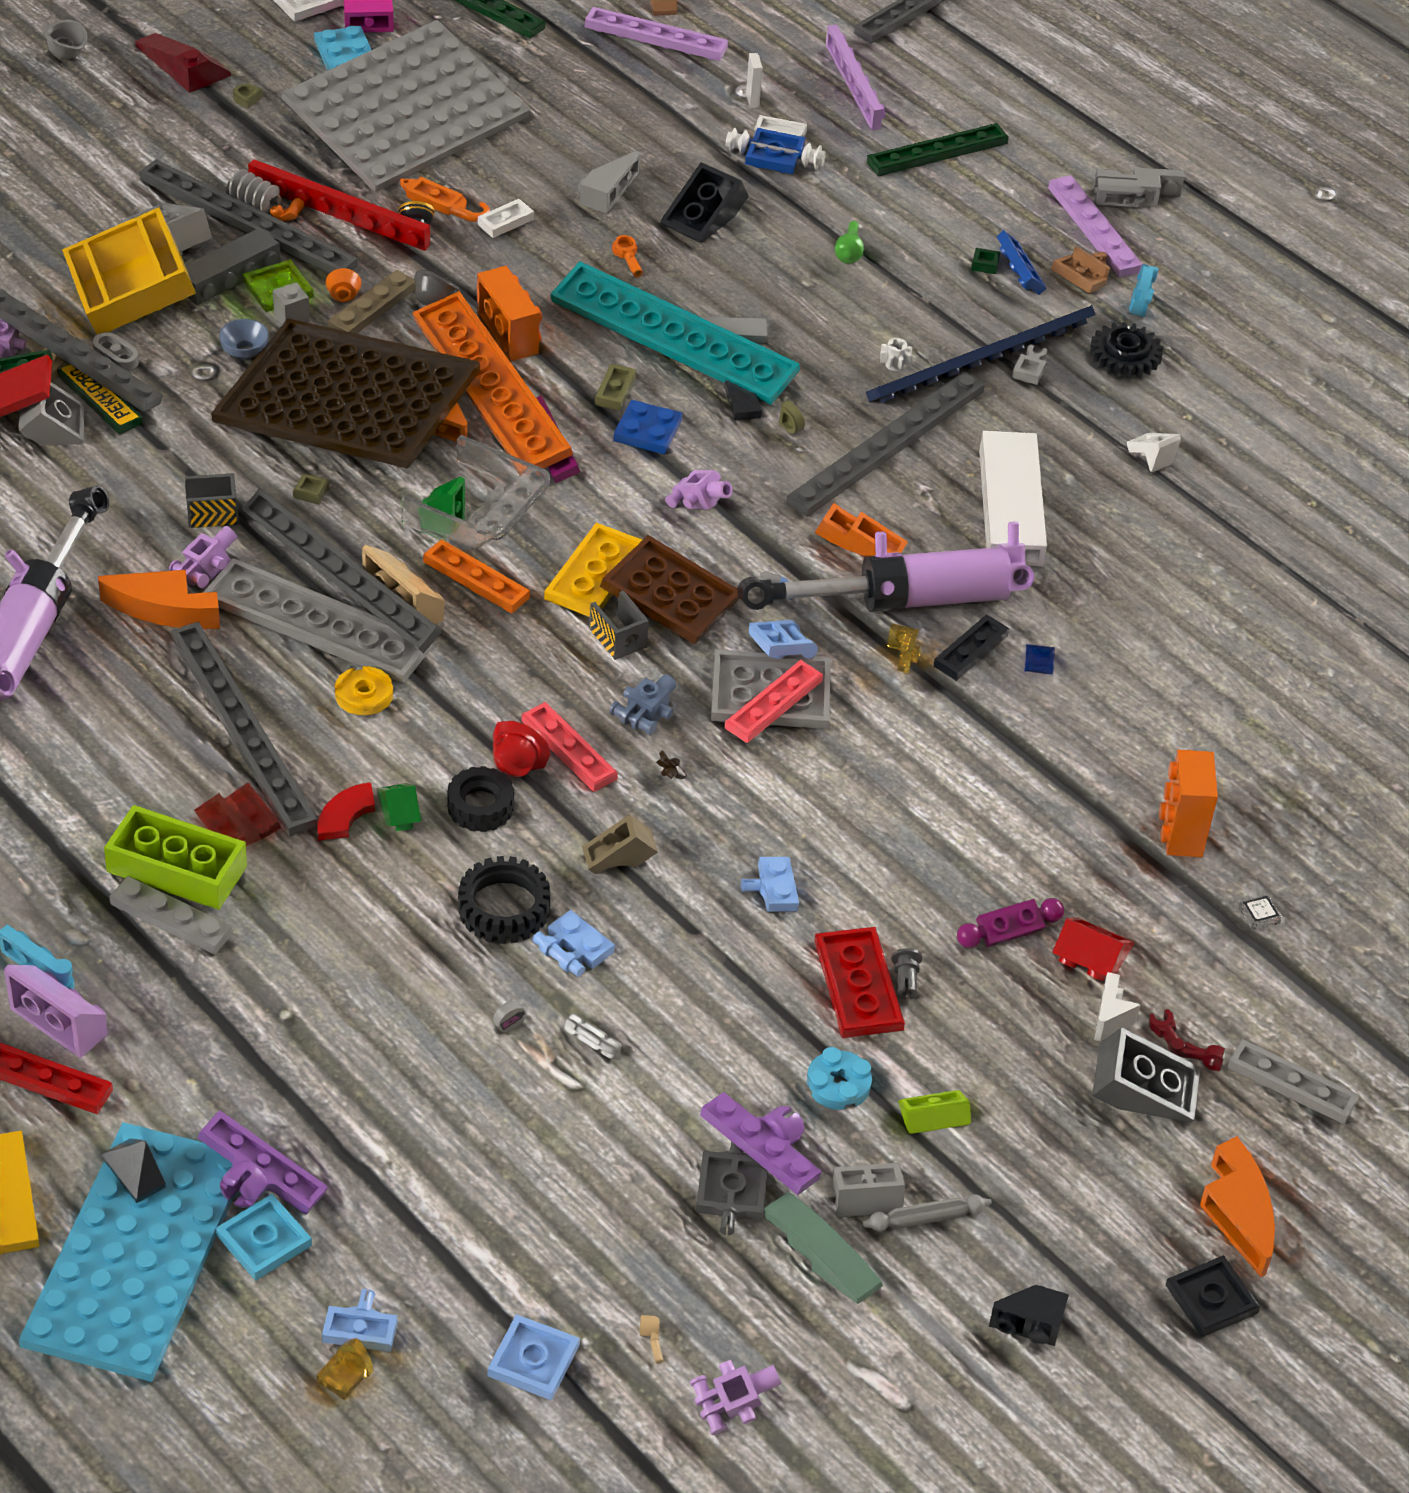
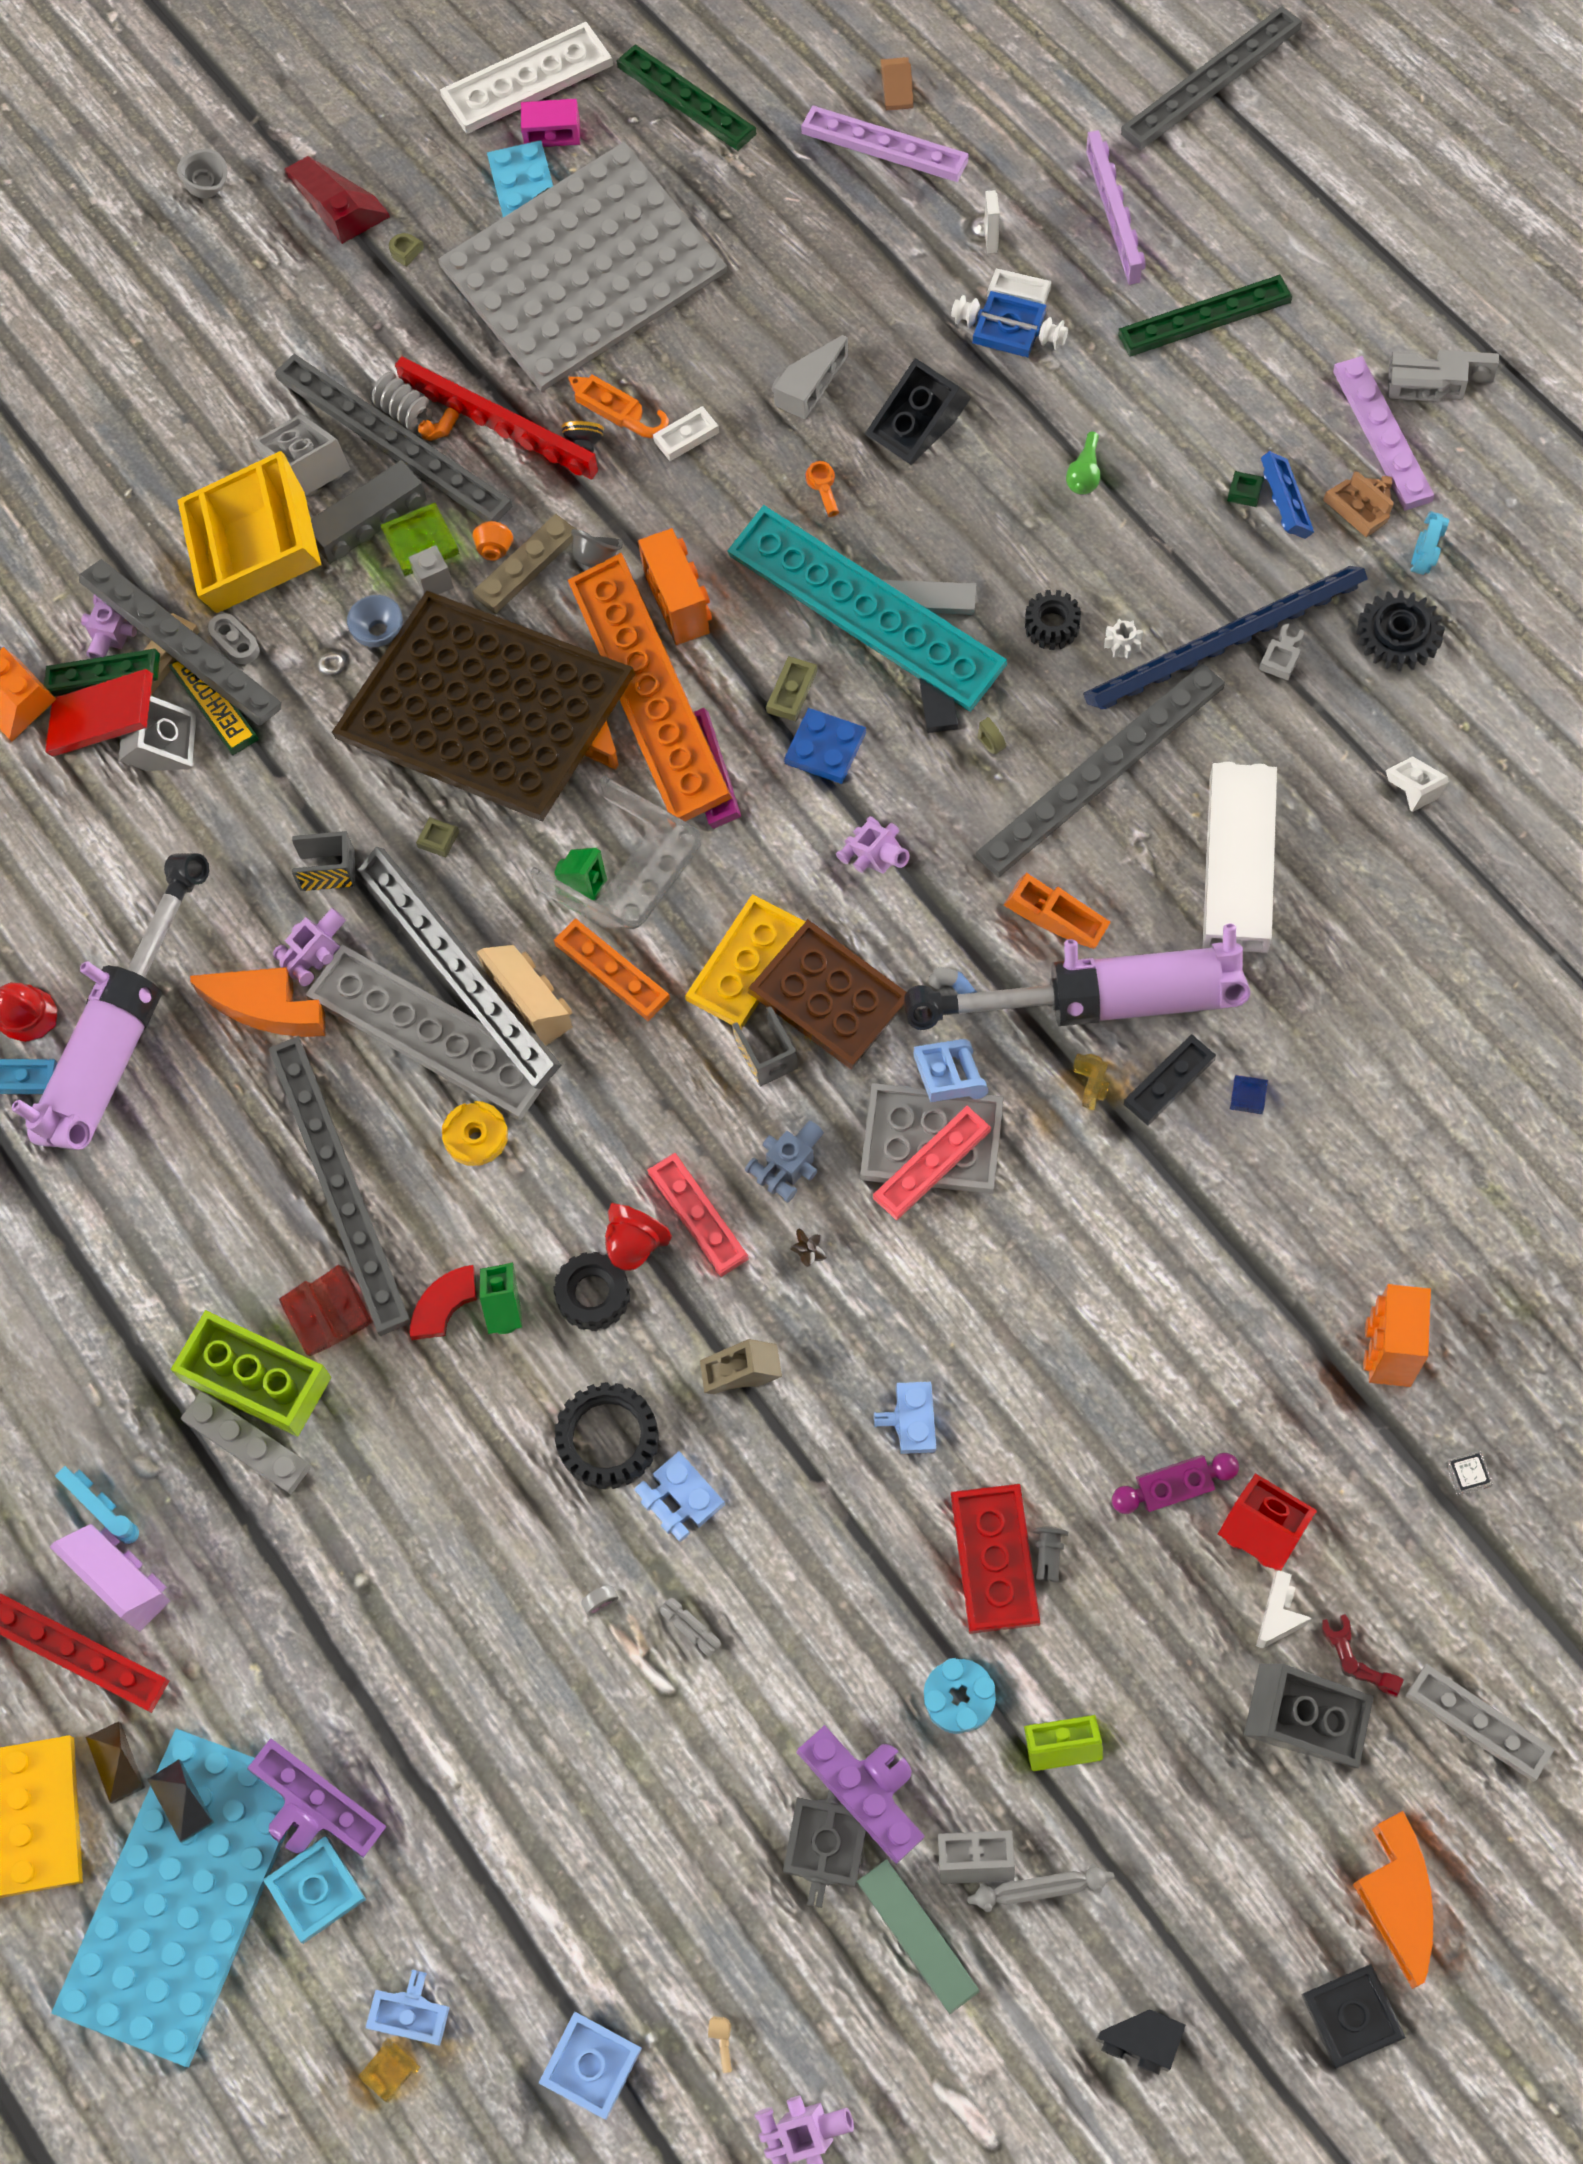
camera: 15 degrees right, 20 degrees up
none -> dark brown slope [86,1721,145,1804]
none -> black tyre [1025,590,1081,650]

